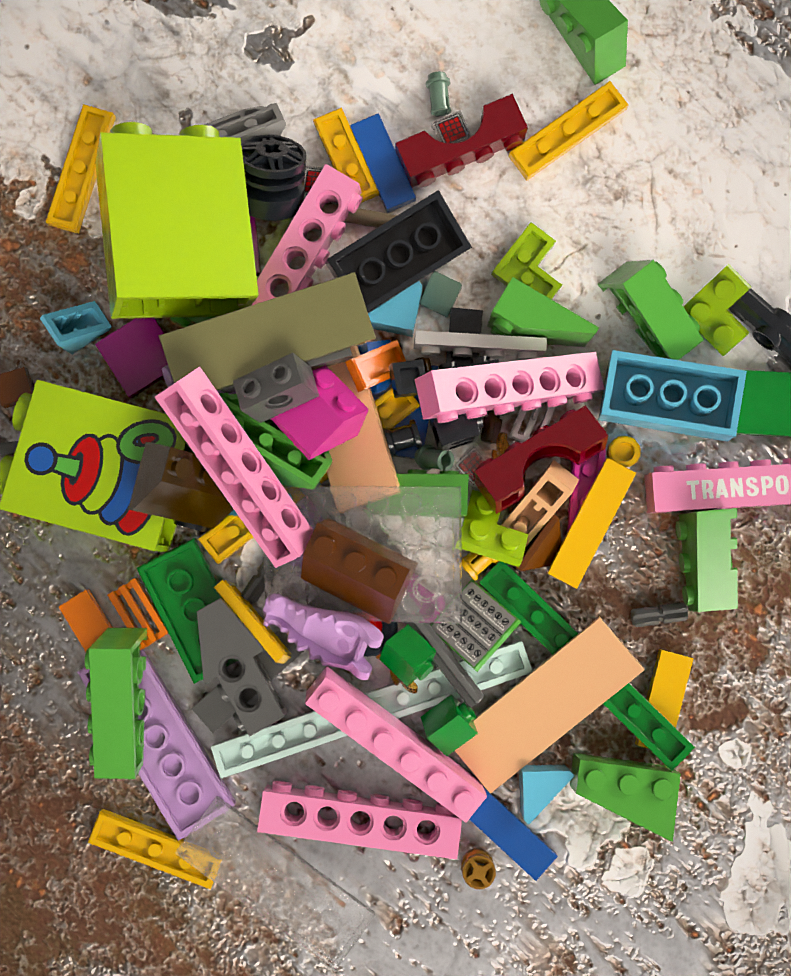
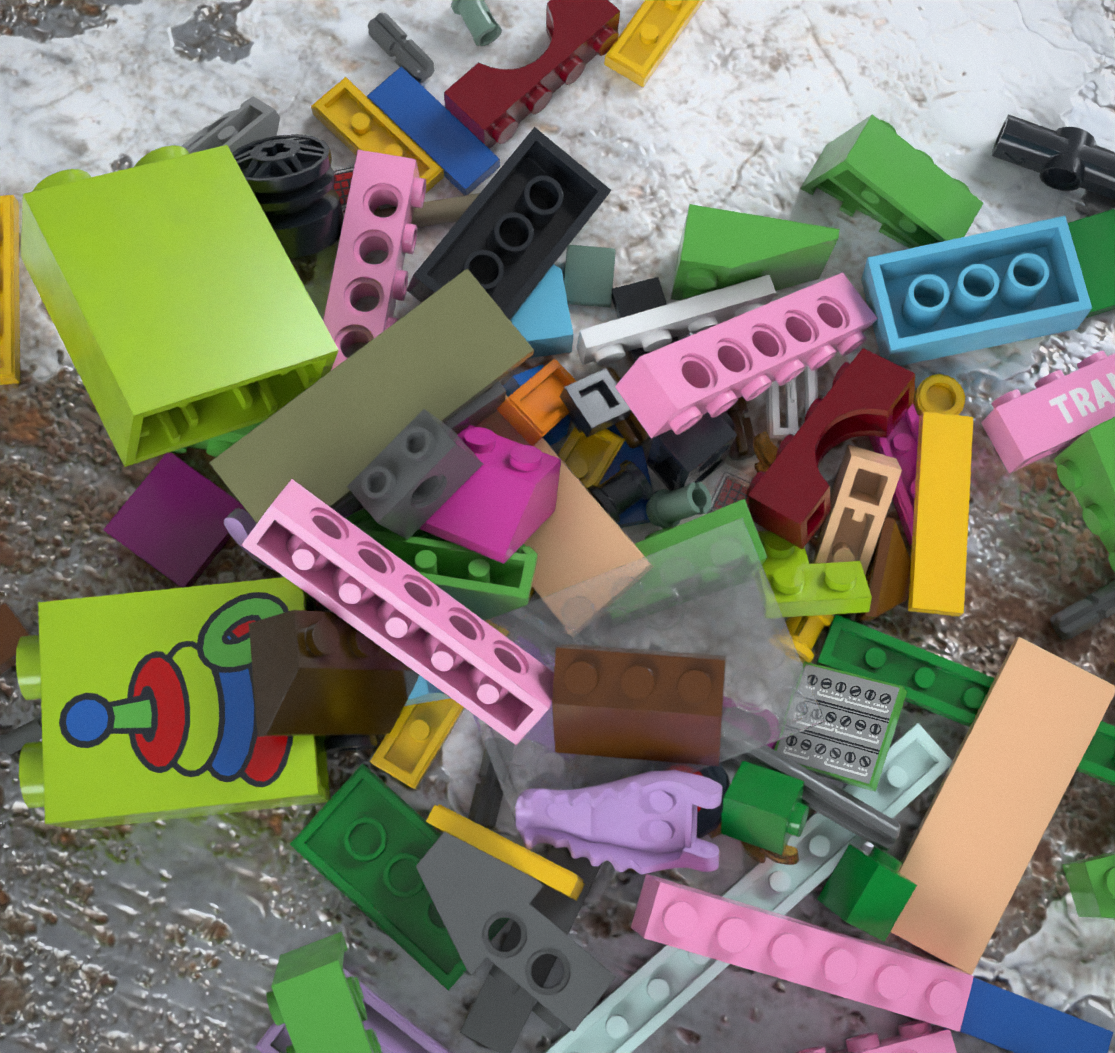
camera: 30 degrees left, 10 degrees down
medium azure slope [40,301,112,355] -> none
orange tile [59,589,113,652] -> none
orange tile [107,577,169,650] -> none
tile [431,110,472,143] -> none
lime plate [491,222,562,300] -> none
medium azure slope [519,764,575,825] -> none
lime plate [683,264,752,356] -> none
none -> dark grey piece [367,13,435,84]

